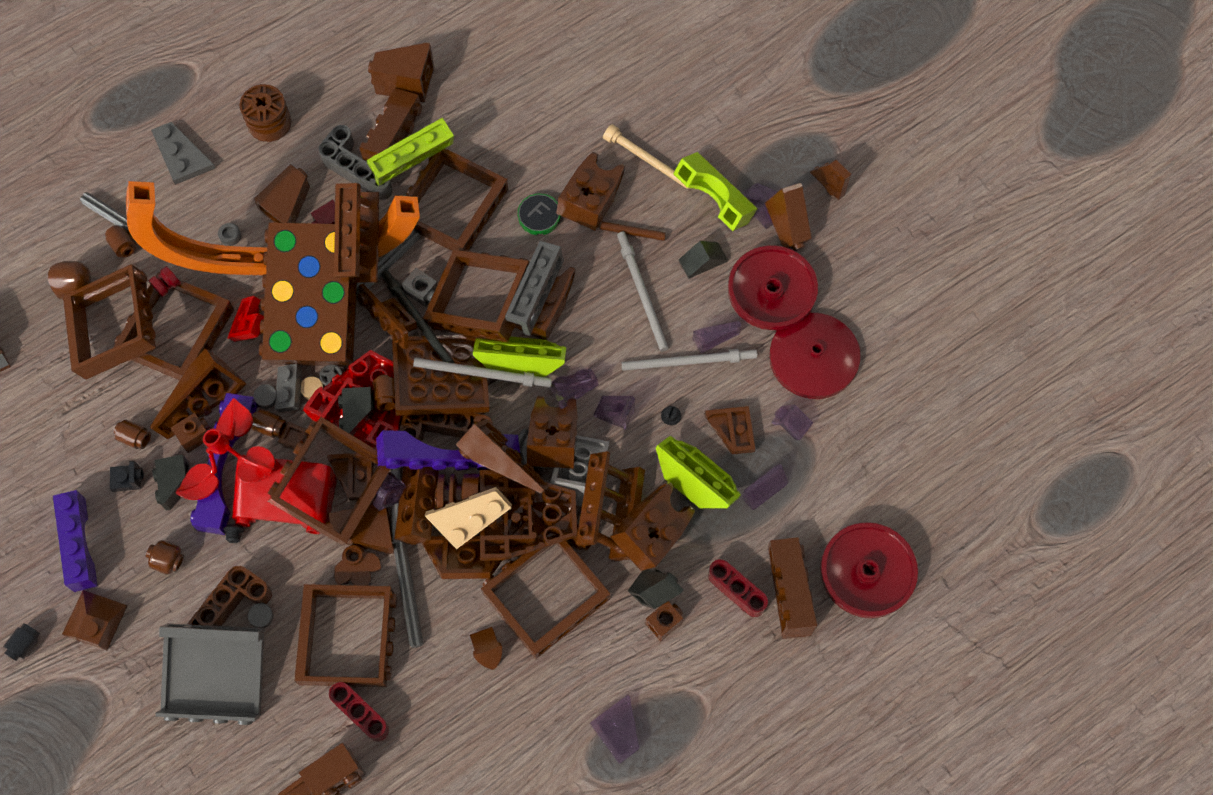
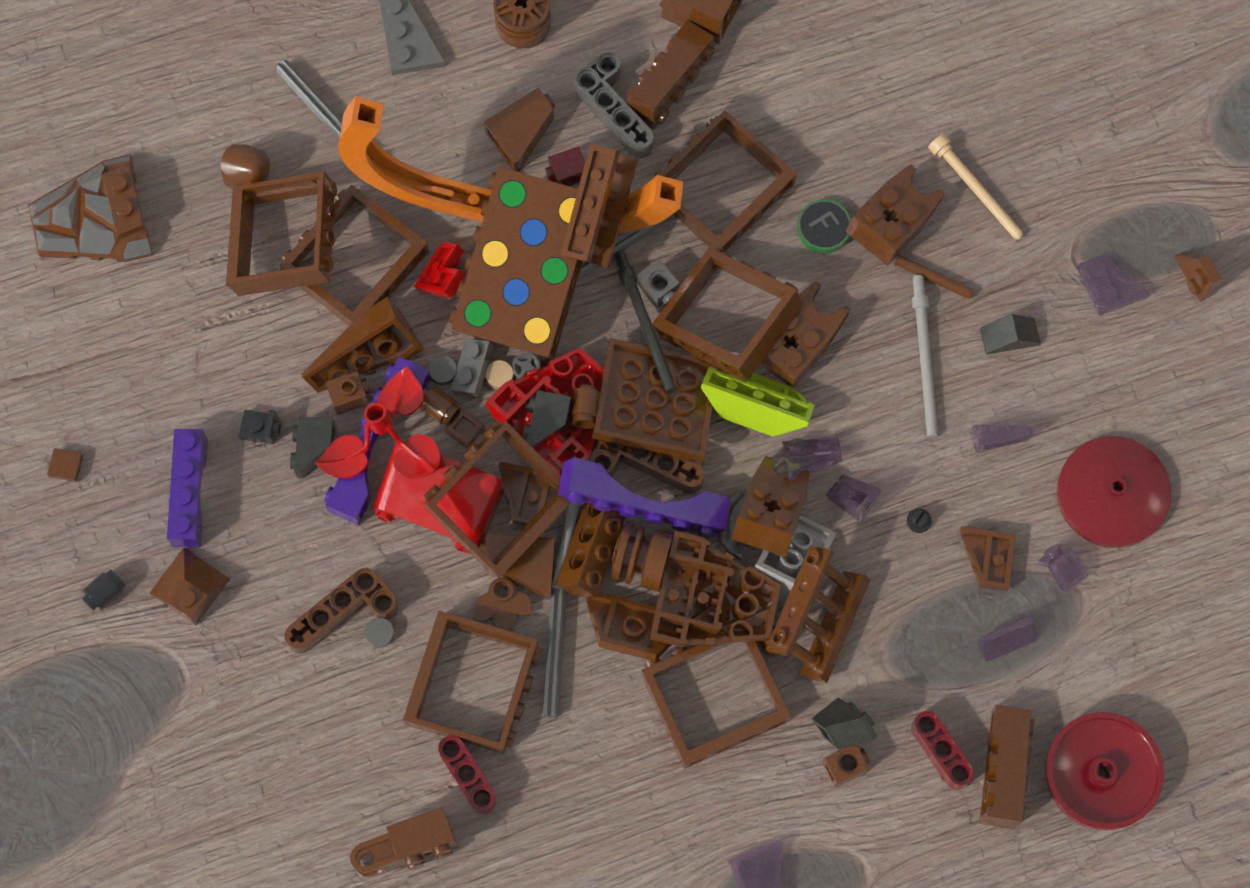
camera: 15 degrees right, 5 degrees up
reddish brown brick [105,225,136,258] -> none
reddish brown brick [114,419,151,449] -> none
reddish brown head [145,540,184,575] -> none
dark red wheel [148,266,181,297] -> none
dark grey panel [155,623,265,725] -> none
dark grey tile [218,223,241,246] -> none
black piece [223,524,245,543] -> none
reddish brown bracket [357,283,417,350] -> none
lime fence [367,118,454,186] -> none
clear purple bracket [373,472,406,511] -> none
light grey bar [413,357,552,387] -> none
tan wing [425,487,512,549] -> none
reddish brown wedge [456,419,549,493] -> none
reddish brown tile [470,627,502,670] -> none
dark grey fence [505,241,564,335] -> none
reddish brown brick [610,481,695,571] -> none
light grey bar [621,349,757,371] -> none
lime wedge [656,436,741,508] -> none
lime arch [673,152,758,231] -> none
dark red dish [728,245,818,330] -> none
reddish brown slope [765,183,812,251] -> none

